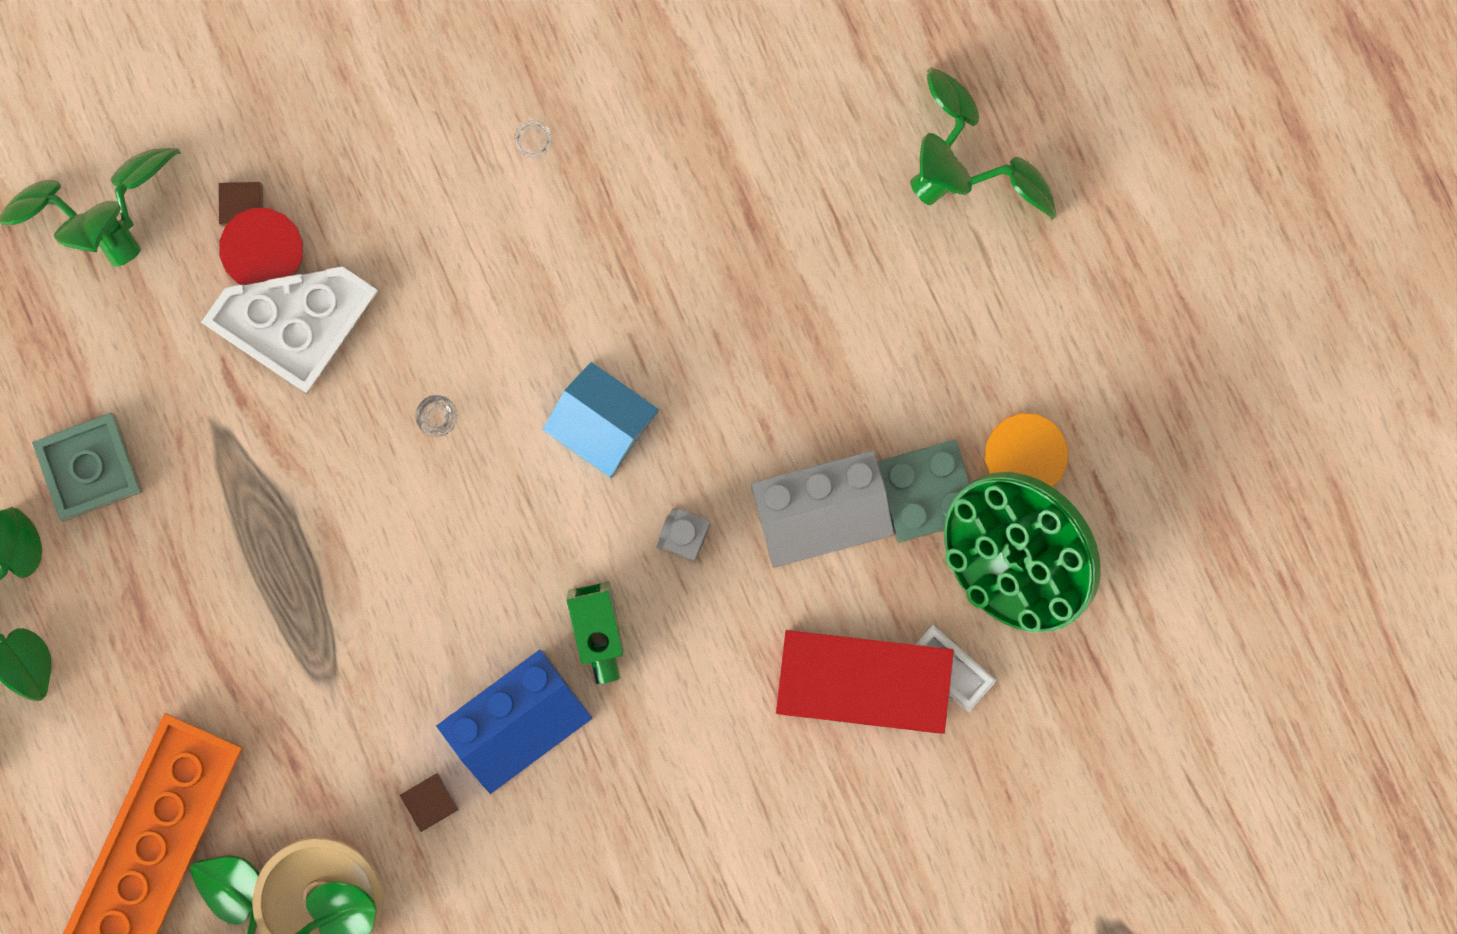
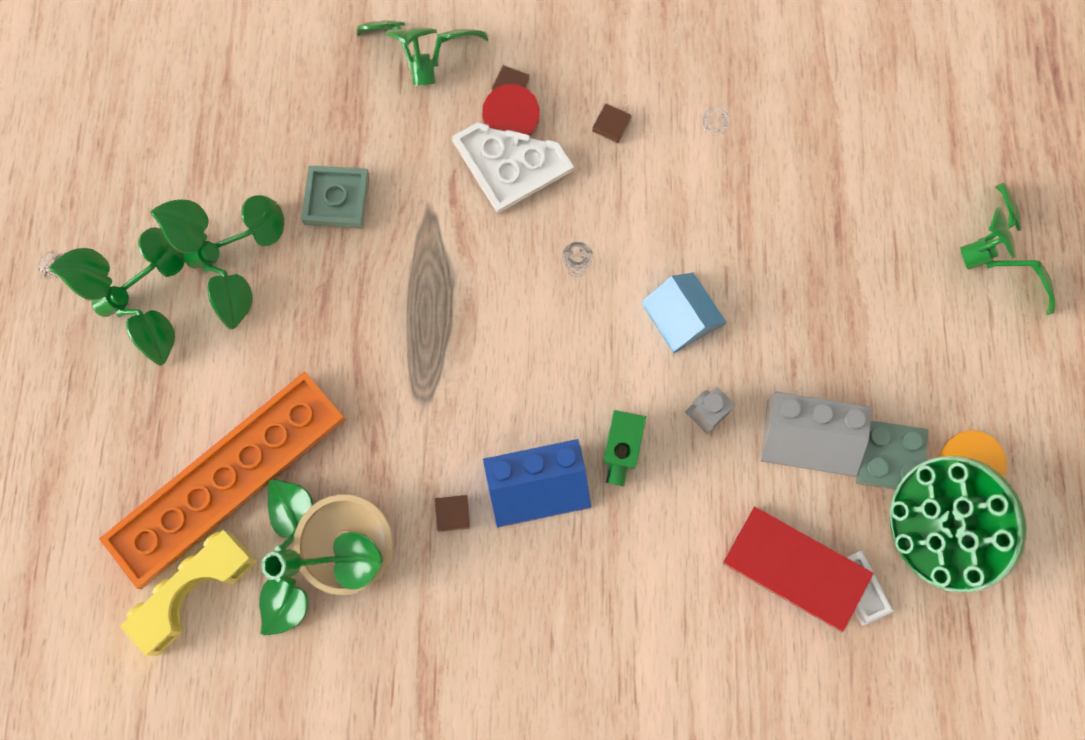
camera: 25 degrees right, 10 degrees down
none -> reddish brown tile [592,103,632,143]

